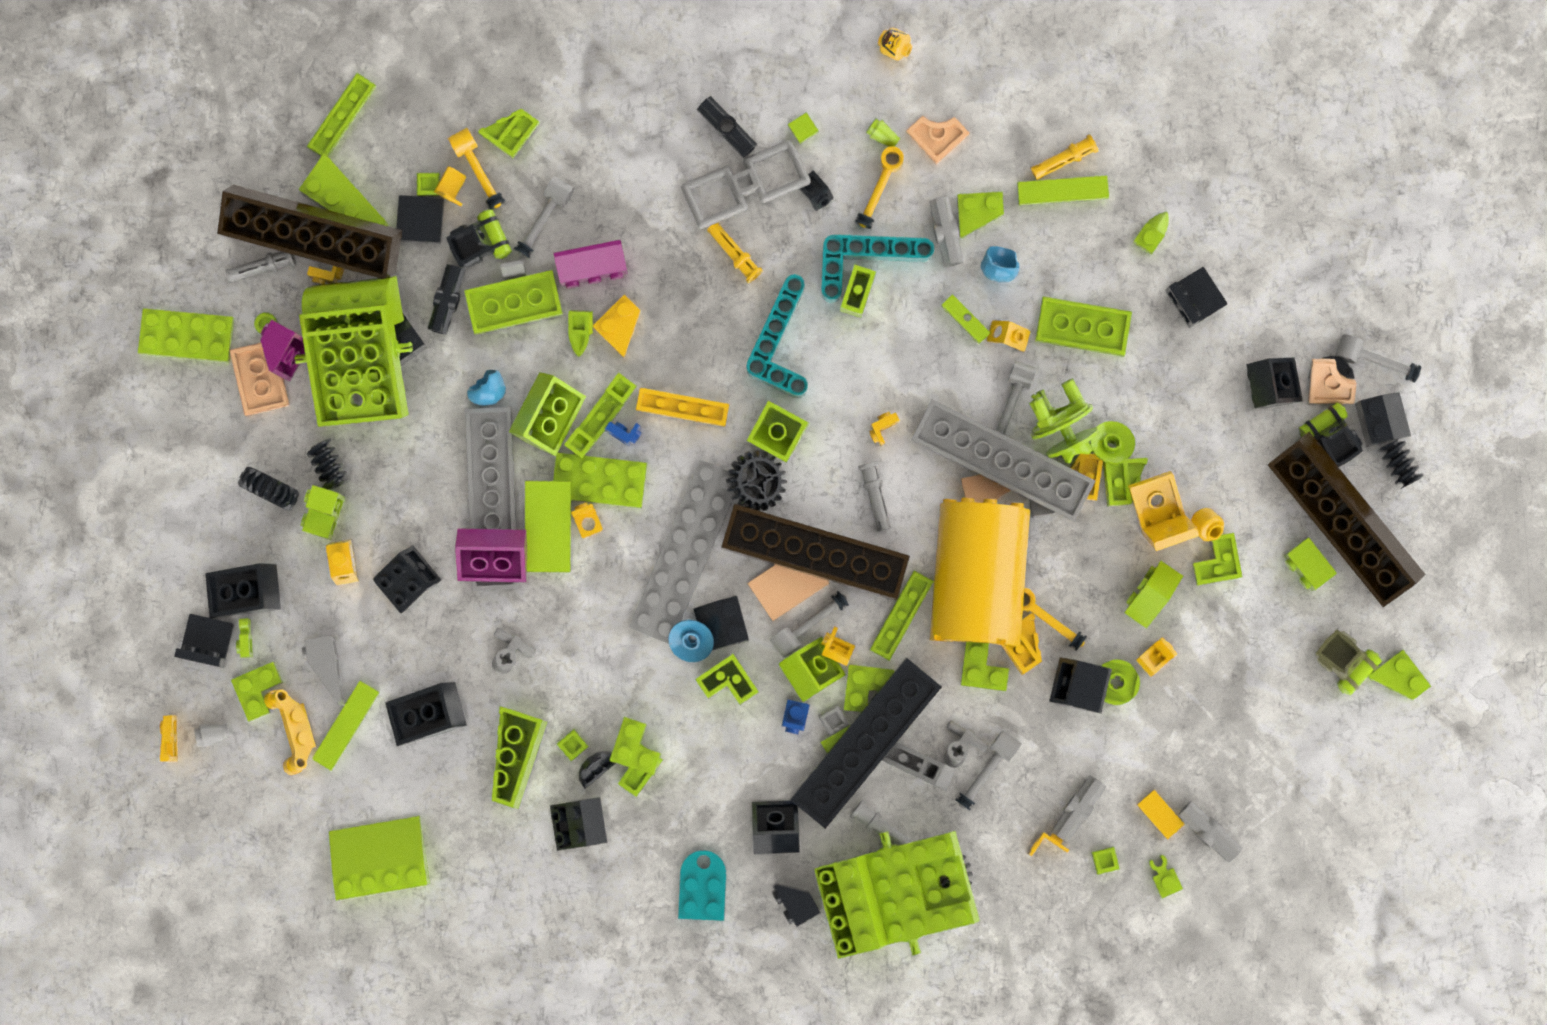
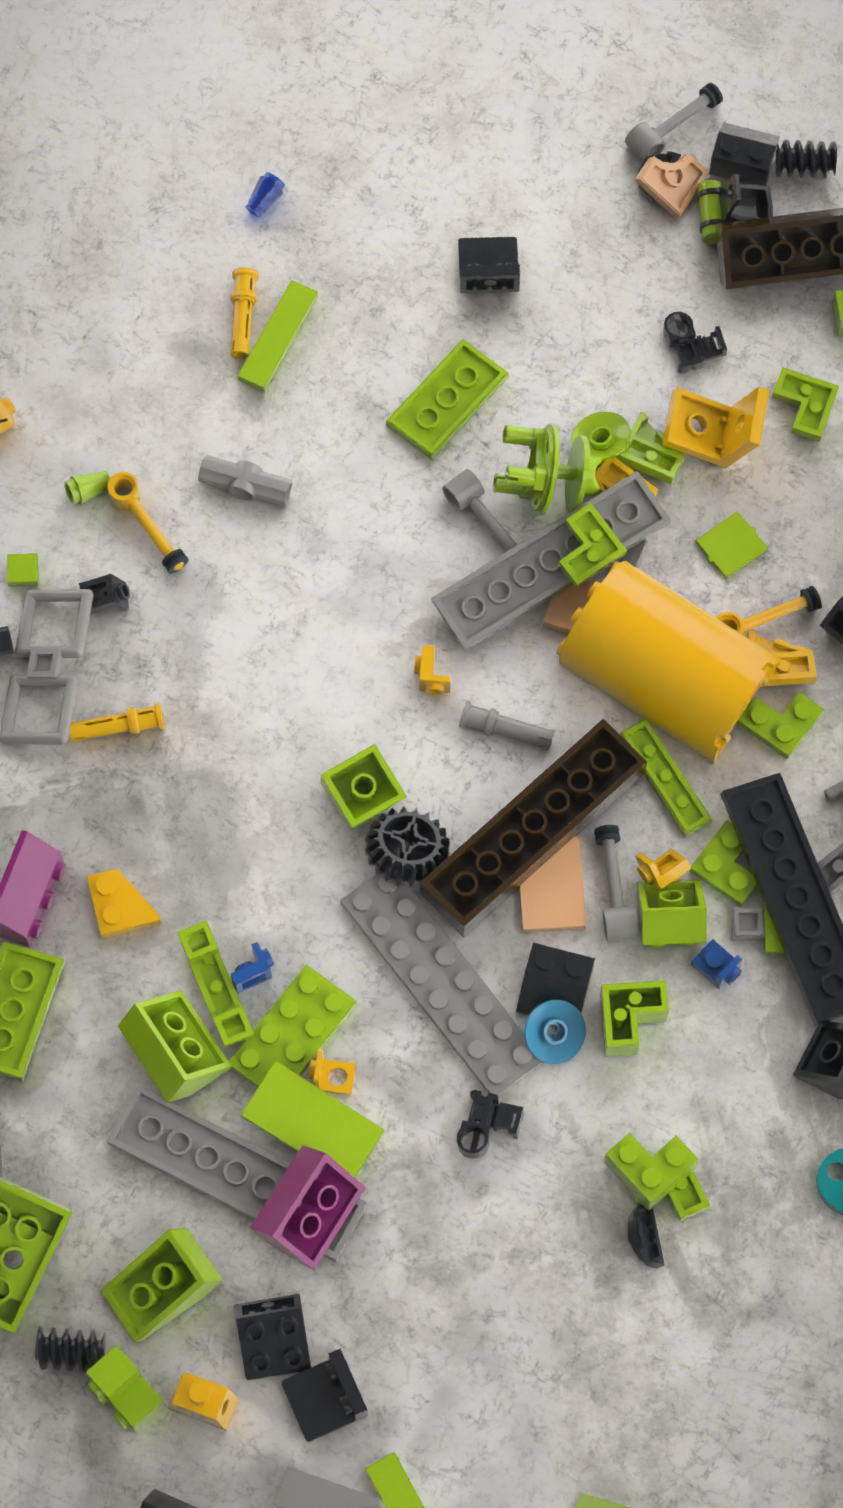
camera: 60 degrees left, 15 degrees down
black gear [238,467,299,511] -> none
black slope [385,682,467,746] -> none
dark azure hair [467,370,506,406] -> none
light grey piece [492,628,537,674] -> none
lime wedge [492,706,548,809] -> none
black slope [550,797,607,851] -> none
lime tile [557,729,589,762] -> none
lime plate [568,310,593,357] -> none
yellow plate [636,388,729,427] -> none
teal beam [746,274,808,398] -> none
teal beam [821,235,934,303] -> none
lime brick [840,264,876,318] -> none
light nougat tile [906,116,970,165] -> none
lime piece [941,294,990,344] -> none
lime wing [957,192,1004,238] -> none
dark azure hair [981,246,1020,283] -> none
yellow bracket [987,320,1030,352] -> none
lime brick [1124,561,1183,629] -> none
lime plate [1133,212,1169,255] -> none
yellow head [1191,507,1224,541] -> none
black slope [1246,357,1303,409] -> none
none -> lime slope [100,1228,223,1343]
none -> clear blue cone [245,172,285,217]
none -> black bracket [281,1348,368,1442]
none -> black piece [456,1090,524,1159]
none -> lime plate [559,502,627,588]
none -> black piece [663,312,727,374]
none -> lime piece [695,511,768,579]

